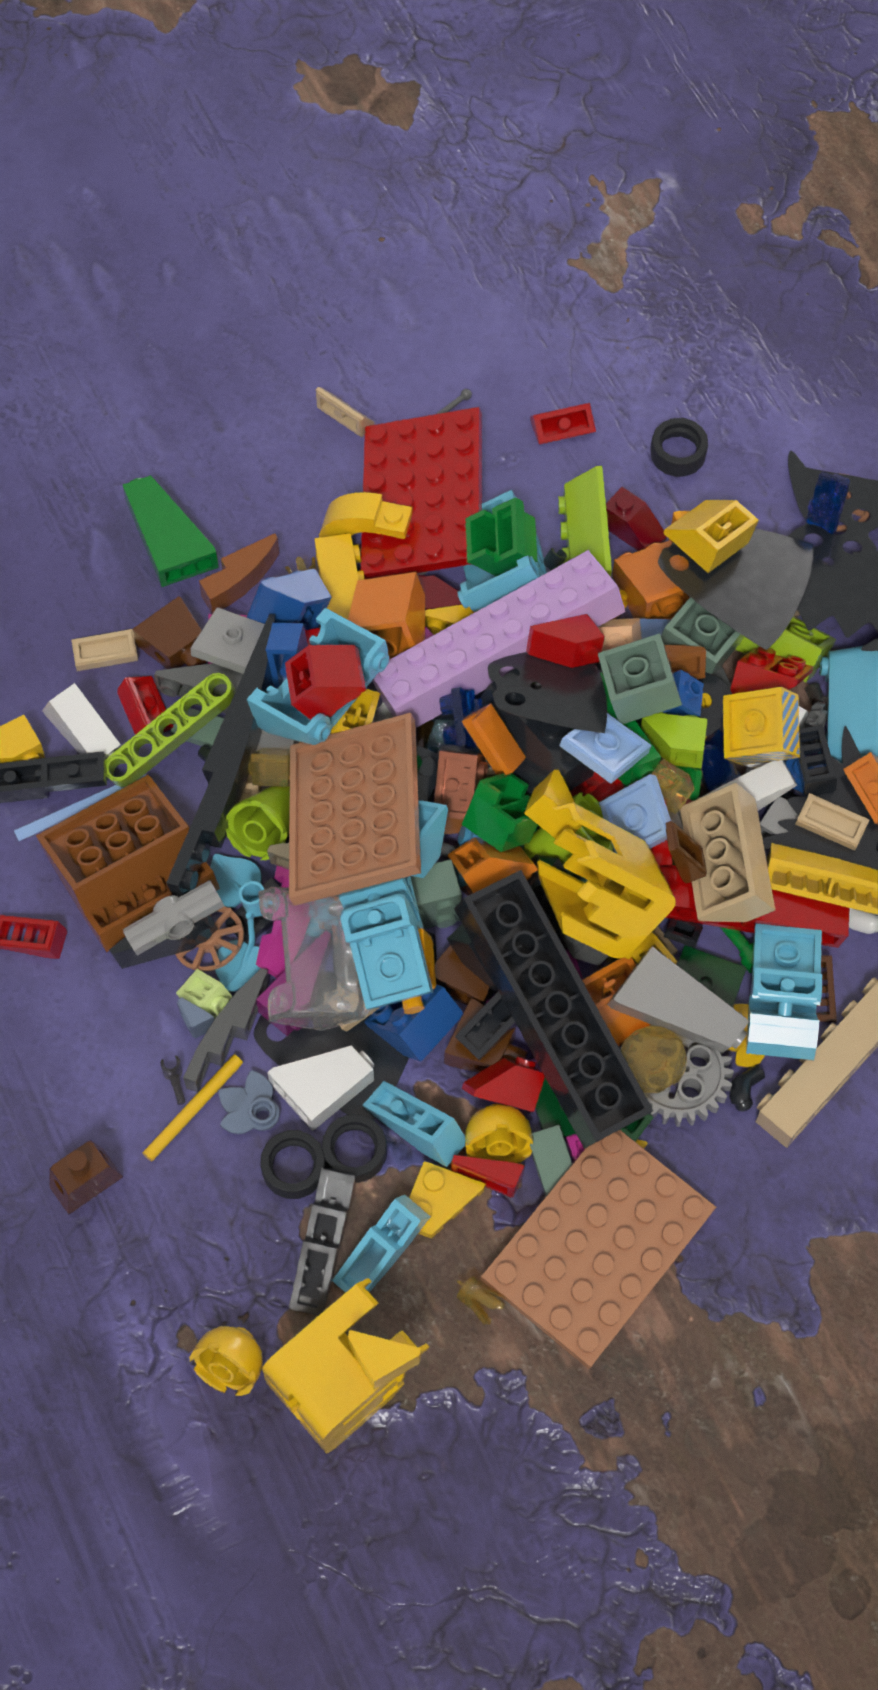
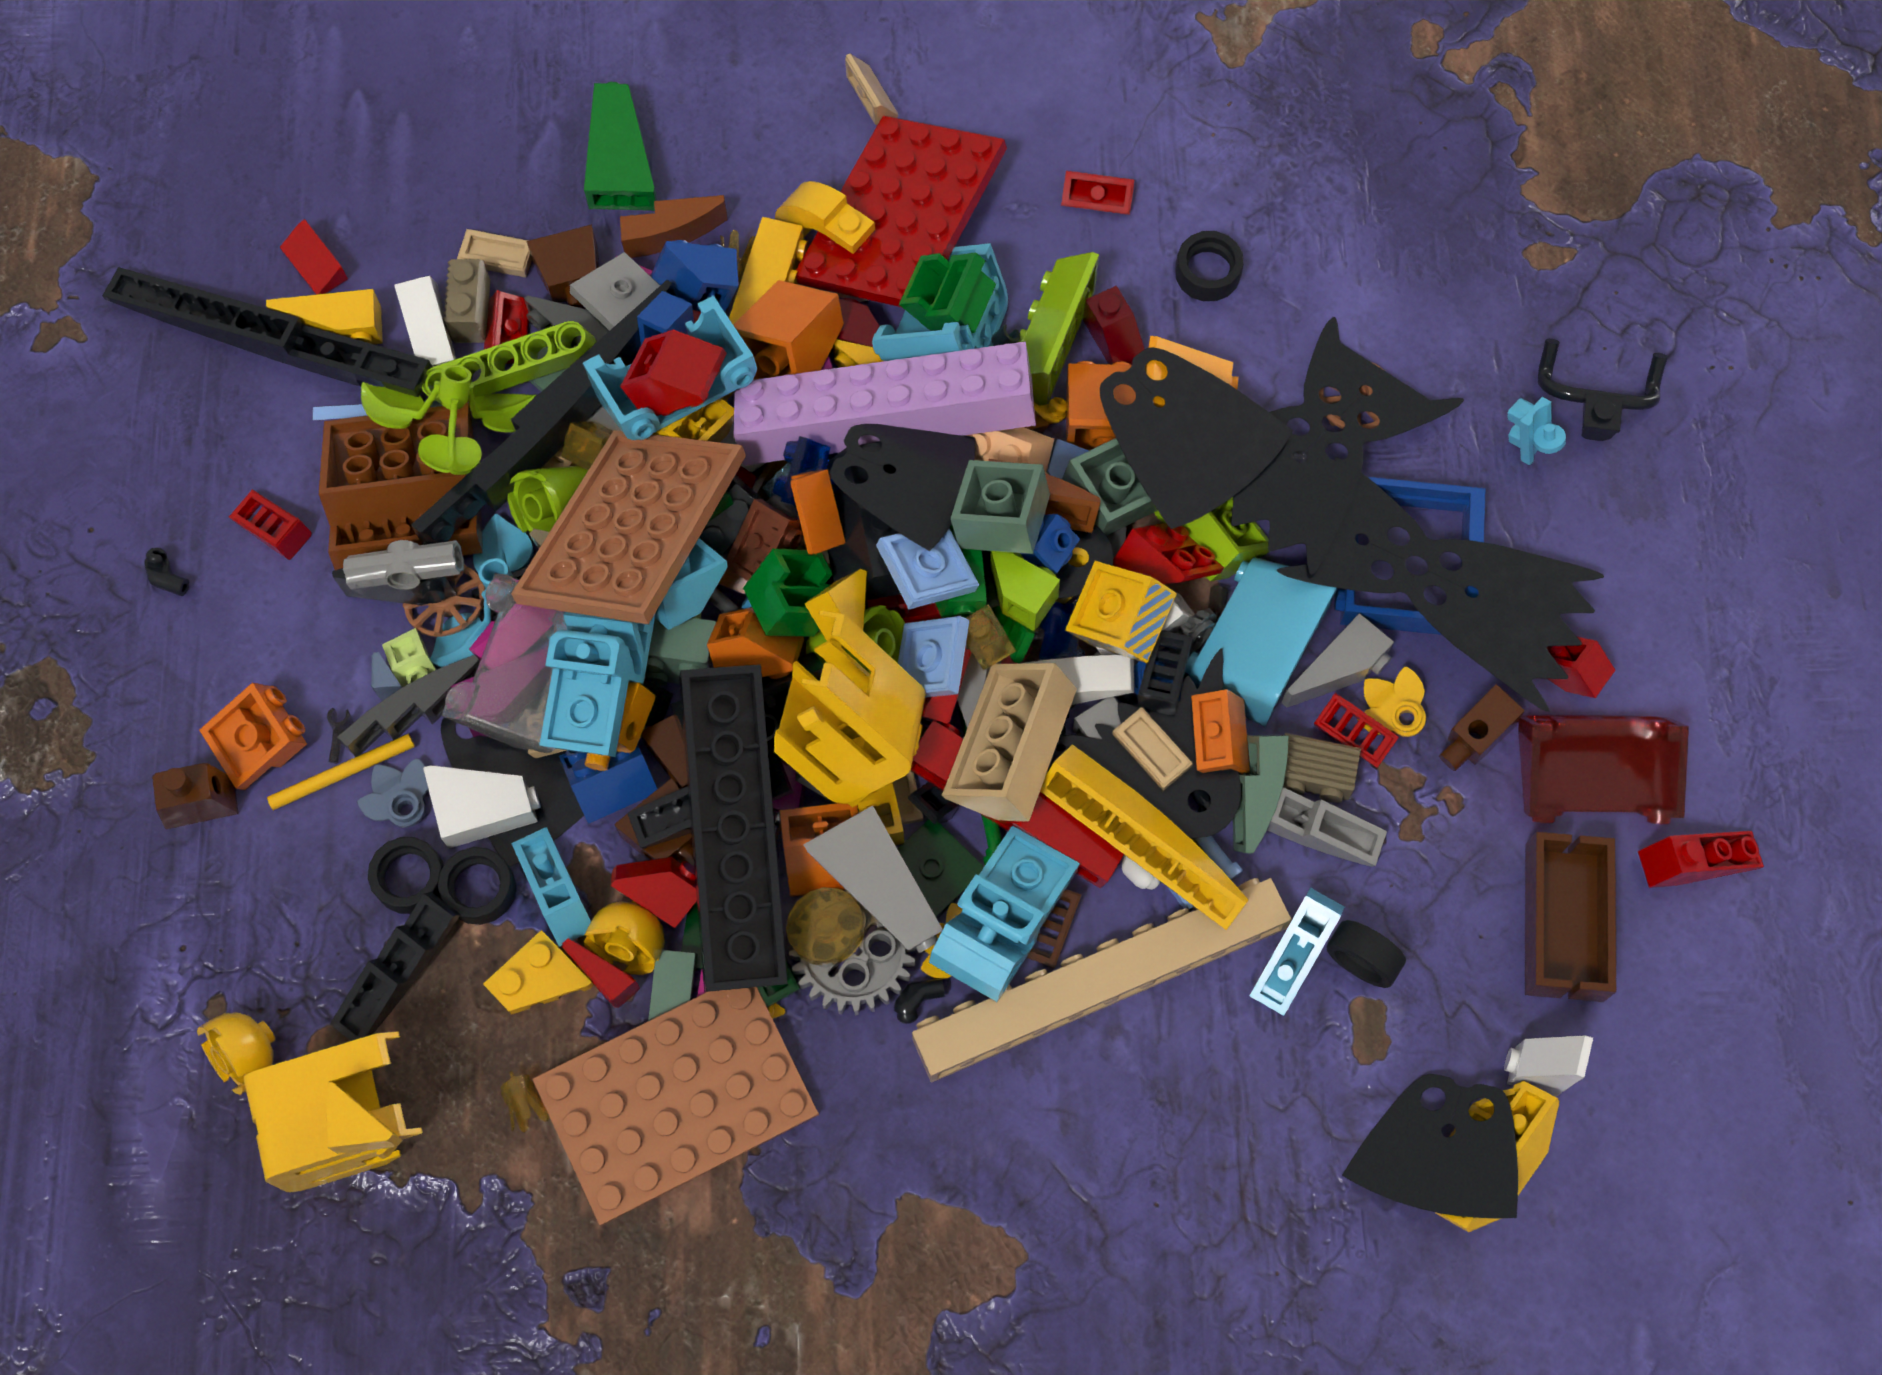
camera: 25 degrees right, 5 degrees up
medium azure slope [332,1195,431,1293] -> none
dark grey hinge [436,389,472,414] -> none
red slope [526,614,605,668] -> none
yellow slope [663,500,759,573] -> none
reddish brown slope [666,821,707,883] -> none
clear blue hips [806,471,850,534] -> none
none -> orange plate [199,682,307,790]
none -> lime plant [361,365,536,475]
none -> dark tan brick [443,259,491,343]

